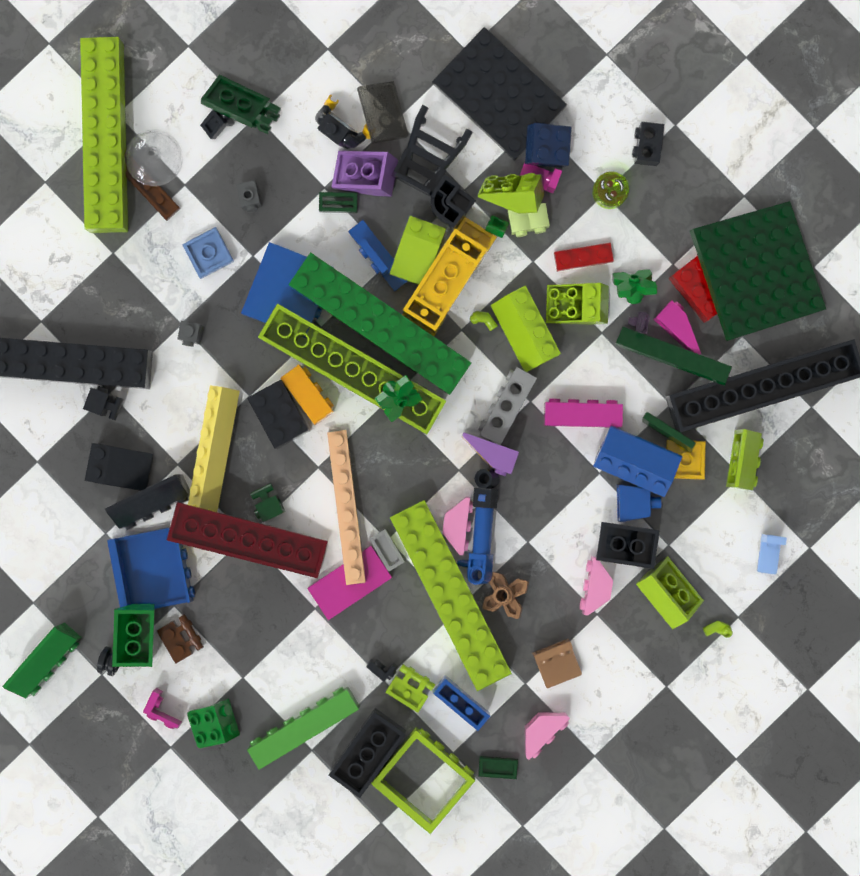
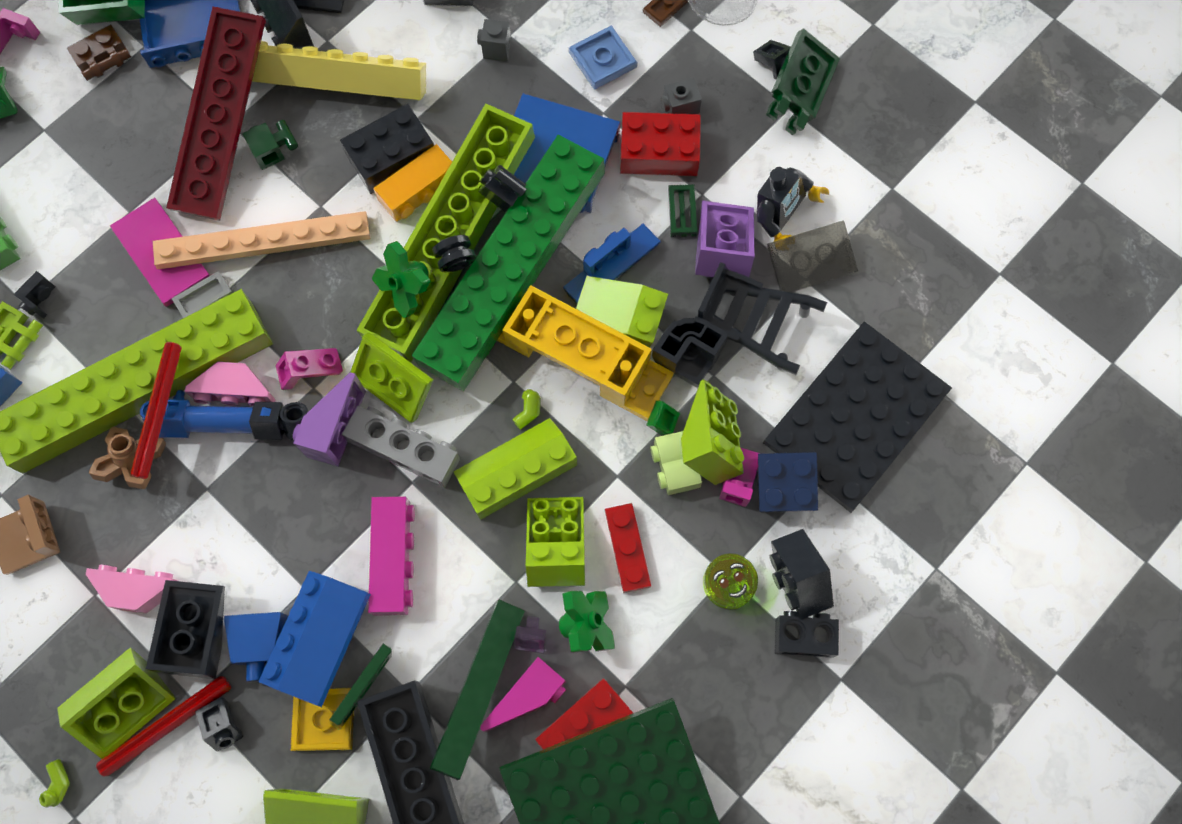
camera: 85 degrees right, 15 degrees down
none -> red axle [96,676,231,777]
none -> red axle [131,342,182,479]
none -> black bracket [195,697,243,751]
none -> dark pink bracket [275,348,343,390]
none -> lime tile [350,332,434,423]
none -> black wheel [432,235,476,272]
none -> black brick [478,165,527,211]
none -> red brick [620,112,701,176]
none -> black brick [769,529,834,620]

